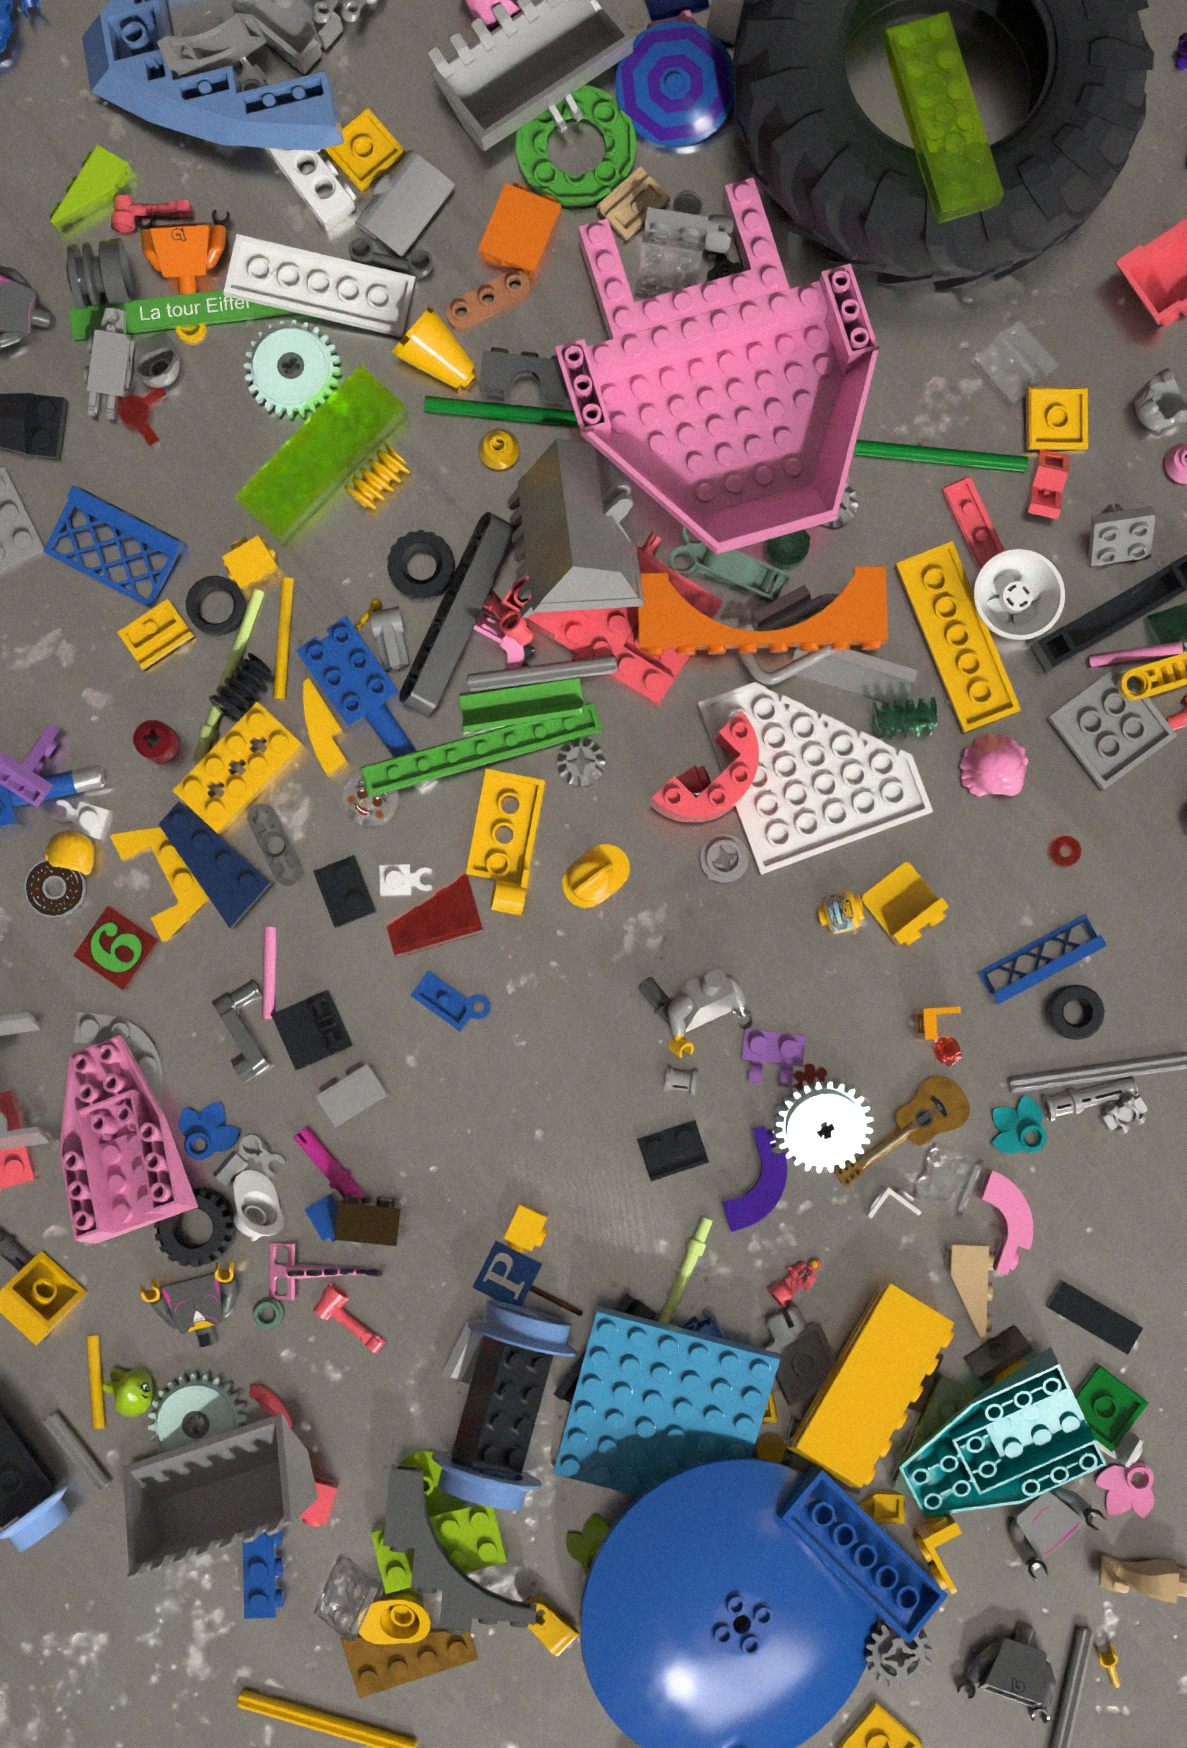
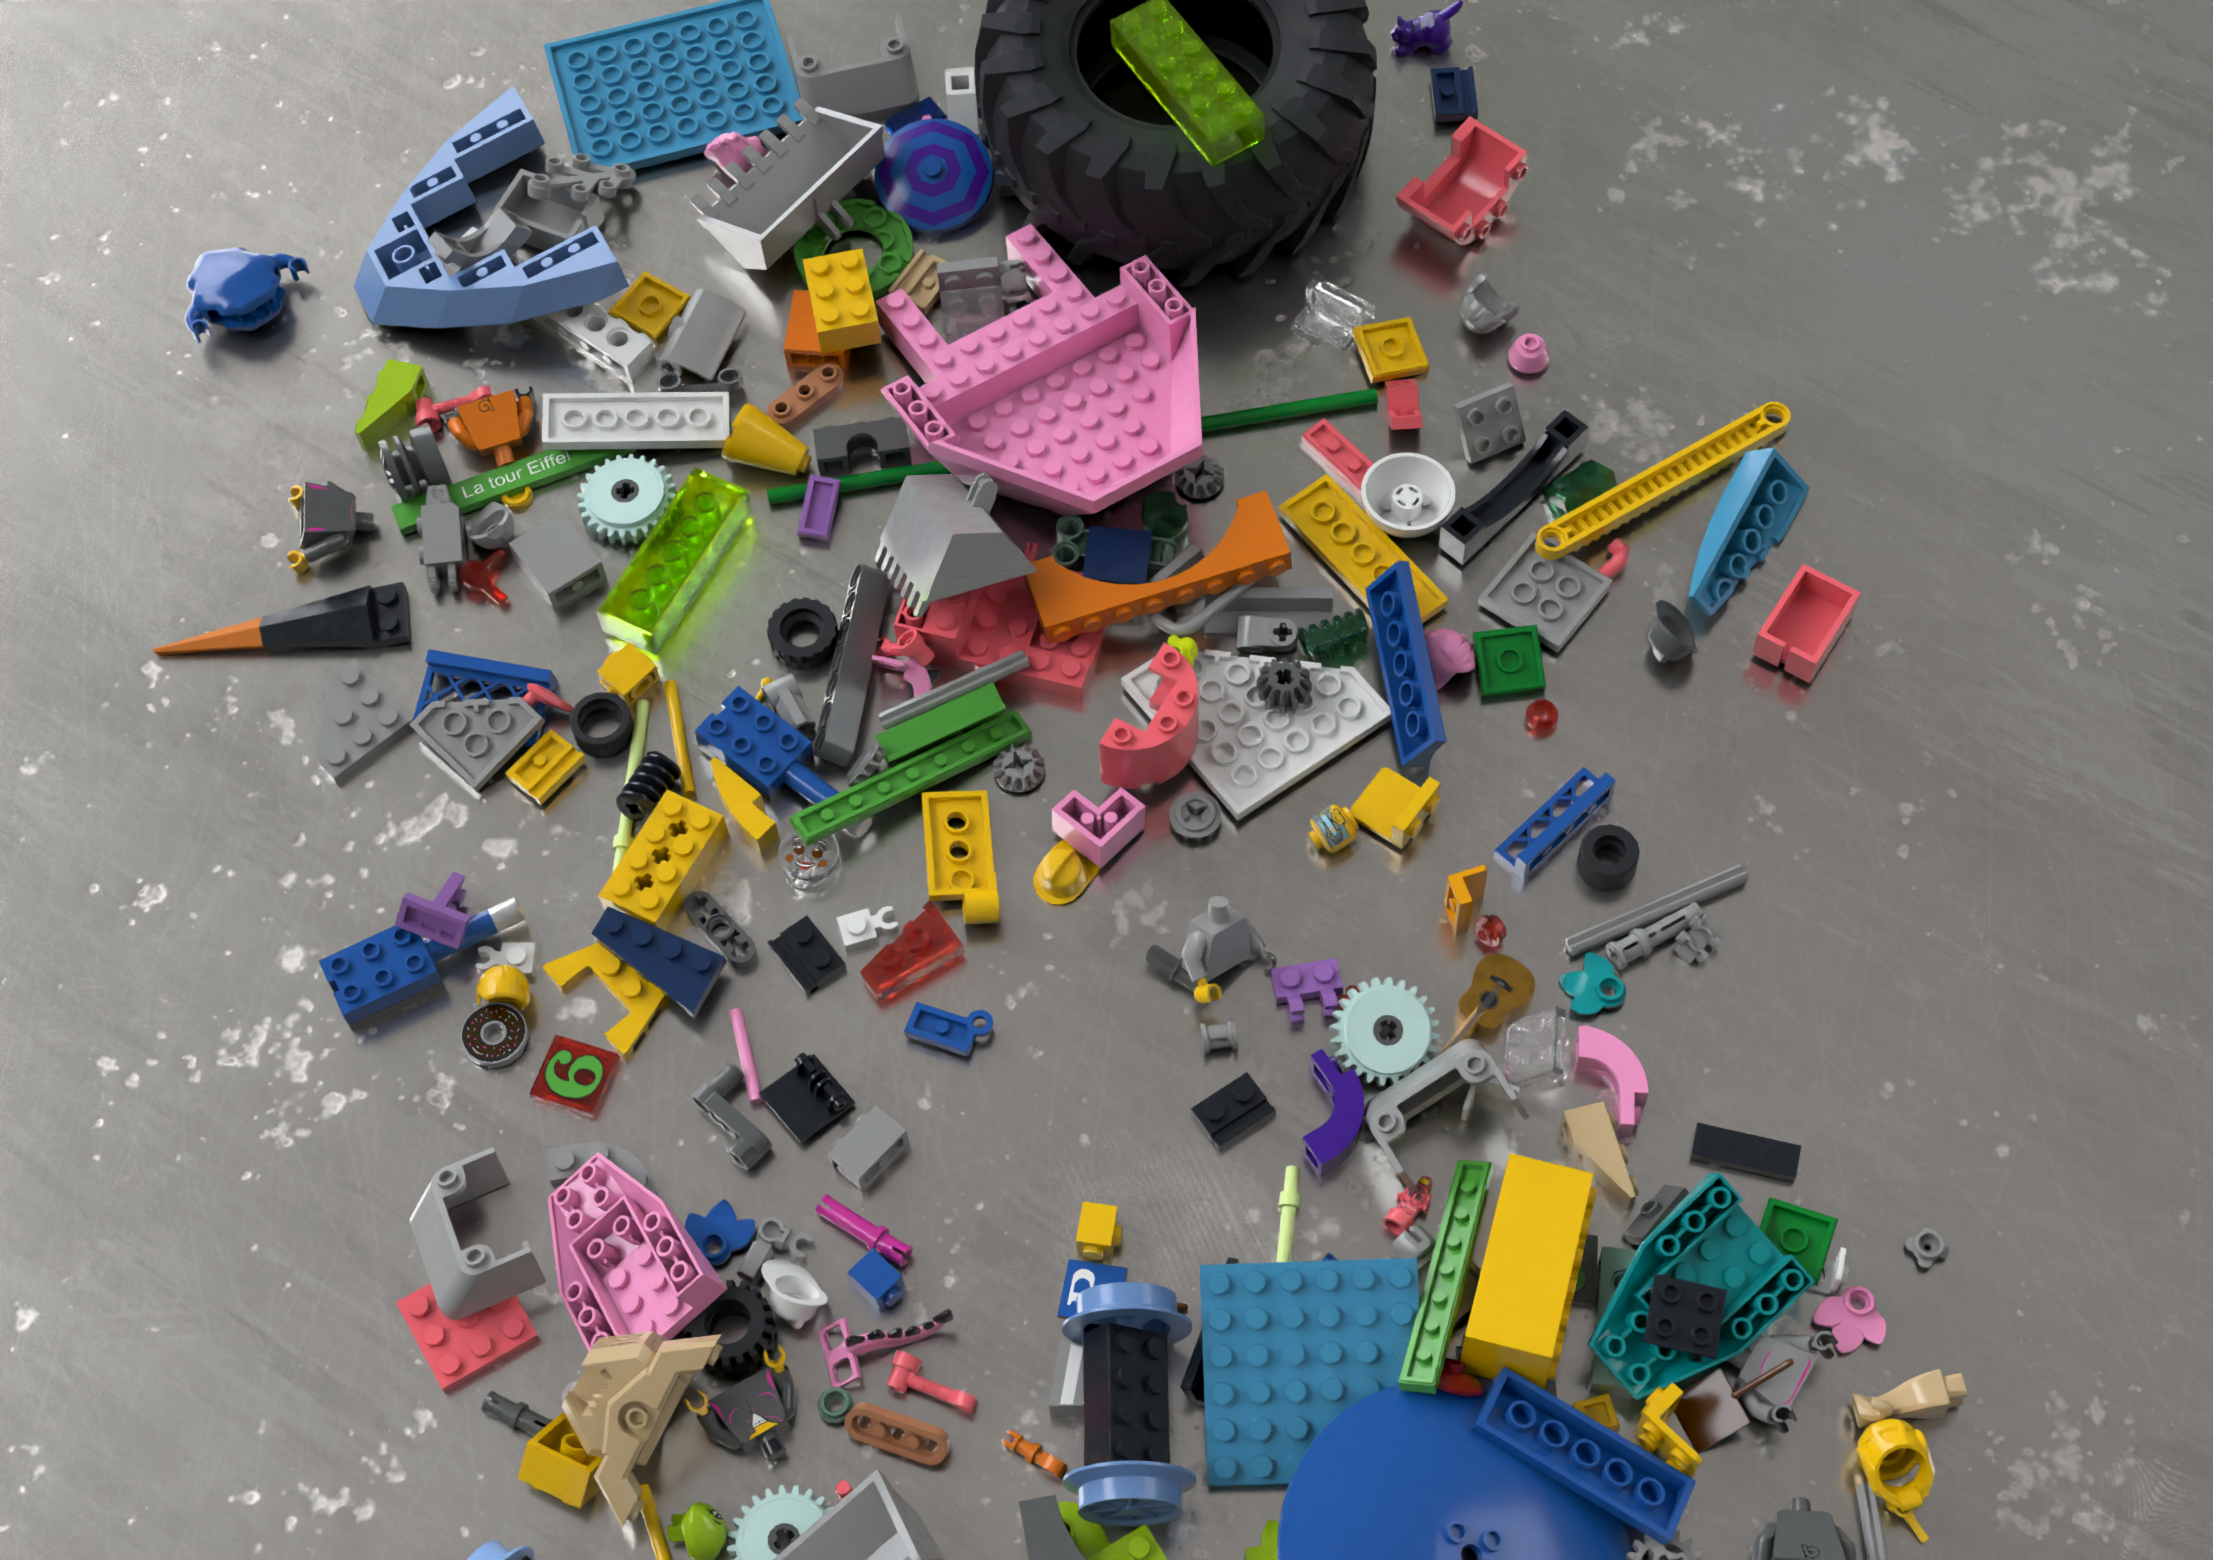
camera: 10 degrees left, 25 degrees down
dark red piece [133,720,181,764] -> none
dark brown brick [334,1195,401,1246] -> none
yellow piece [343,443,410,509] -> none
yellow cone [478,428,520,470] -> none
bright pink bar [1089,641,1183,667] -> none
none -> light grey plate [409,697,546,791]
none -> light grey brick [509,511,607,610]
none -> coral bar [523,683,574,714]
none -> tan helmet [562,1331,724,1528]
none -> medium lavender tile [797,474,841,542]
none -> yellow brick [802,248,882,354]
none -> nougat plate [845,1402,951,1465]
none -> light grey gear [847,743,885,787]
none -> orange piece [1001,1430,1068,1479]
none -> bright pink brick [1051,787,1146,868]
none -> dark blue tile [1082,525,1152,585]
none -> neon yellow plate [1167,634,1198,667]
none -> light grey piece [1236,615,1298,653]
none -> dark grey gear [1256,656,1312,713]
none -> light grey windscreen [1364,1039,1530,1193]
none -> blue arch [1365,561,1447,767]
none -> bright green tile [1398,1160,1494,1394]
none -> dark red dish [1438,1358,1486,1397]
none -> green tile [1472,624,1546,698]
none -> black hinge [1643,1274,1727,1363]
none -> reddish brown piece [1675,1359,1794,1453]
none -> yellow helmet [1855,1418,1935,1512]

